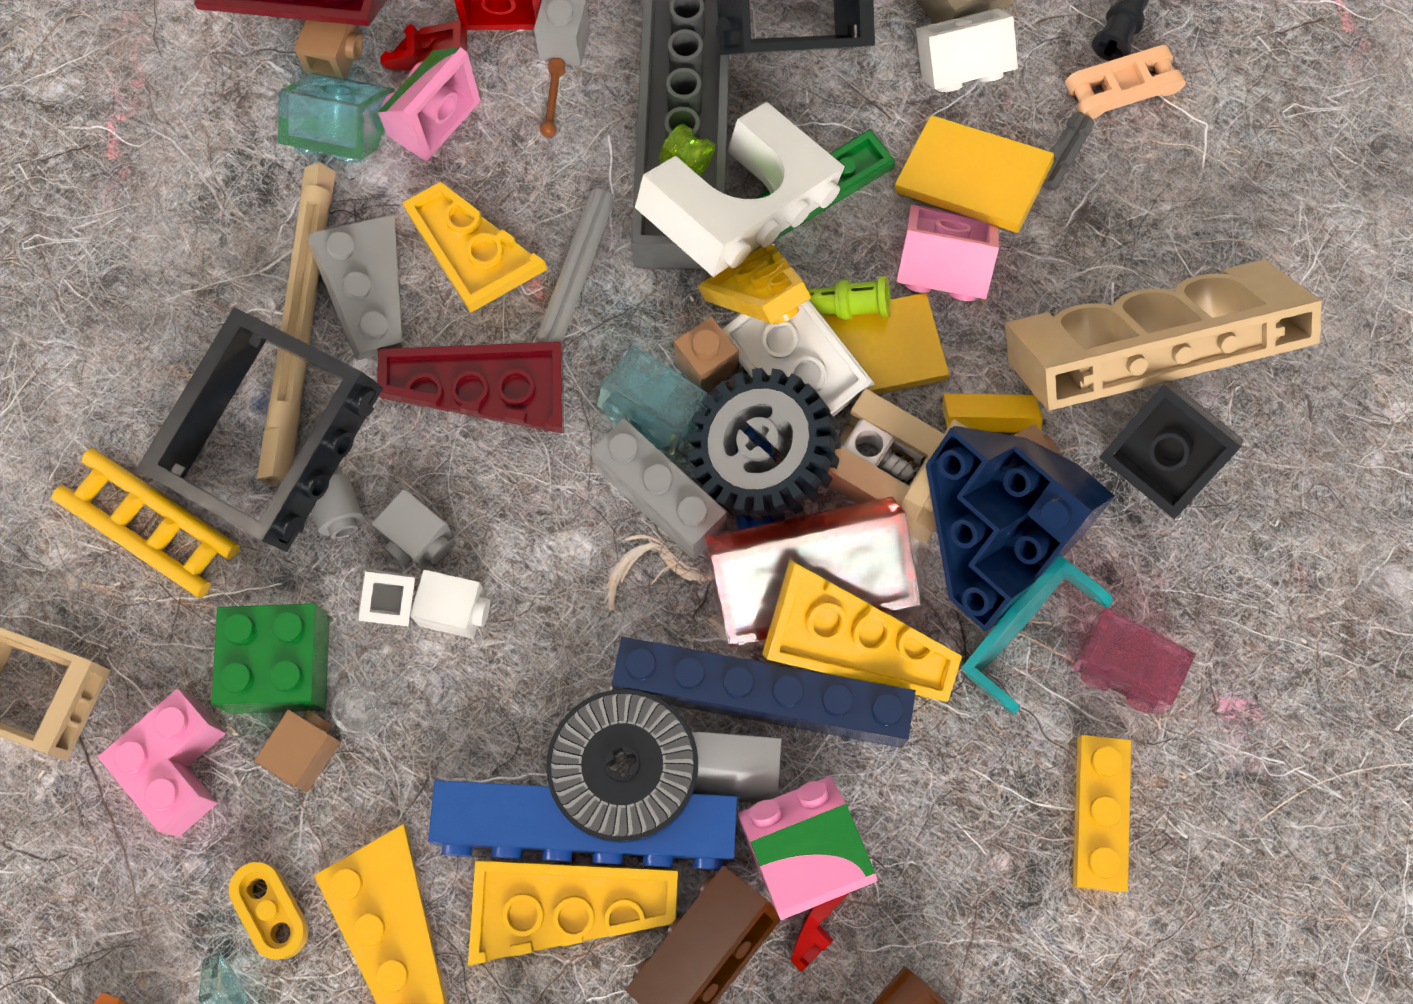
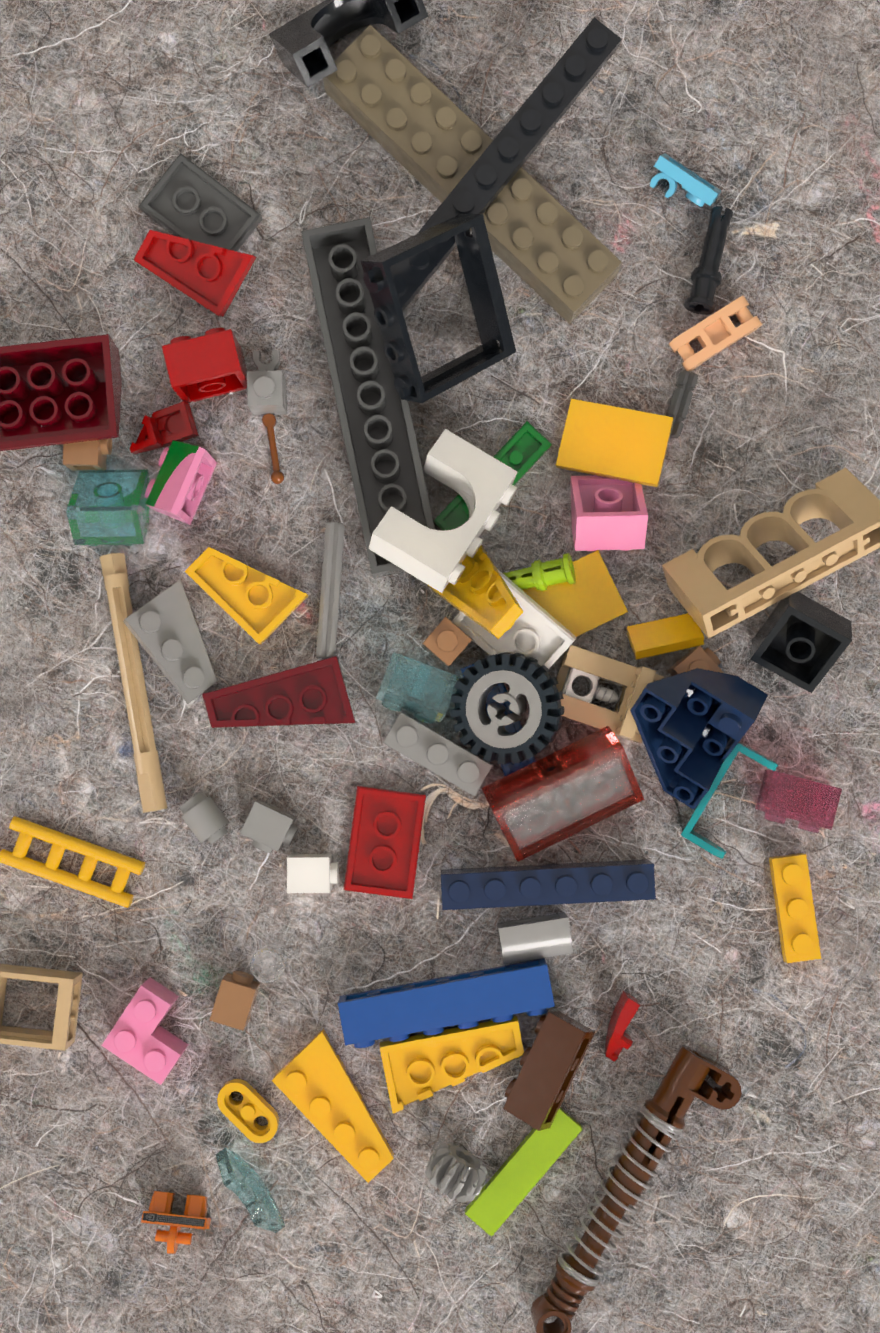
camera: 15 degrees left, 15 degrees up
black window [136,307,383,552] -> none
green brick [211,603,330,714] -> none
white brick [358,569,415,626] -> none
piece [546,689,699,843] -> none
clear neon green wheel [659,123,715,176] -> none
bright pink slope [737,776,878,920] -> none
yellow wing [762,560,962,702] -> none
white brick [916,8,1018,92] -> none
none -> red tile [343,786,426,899]

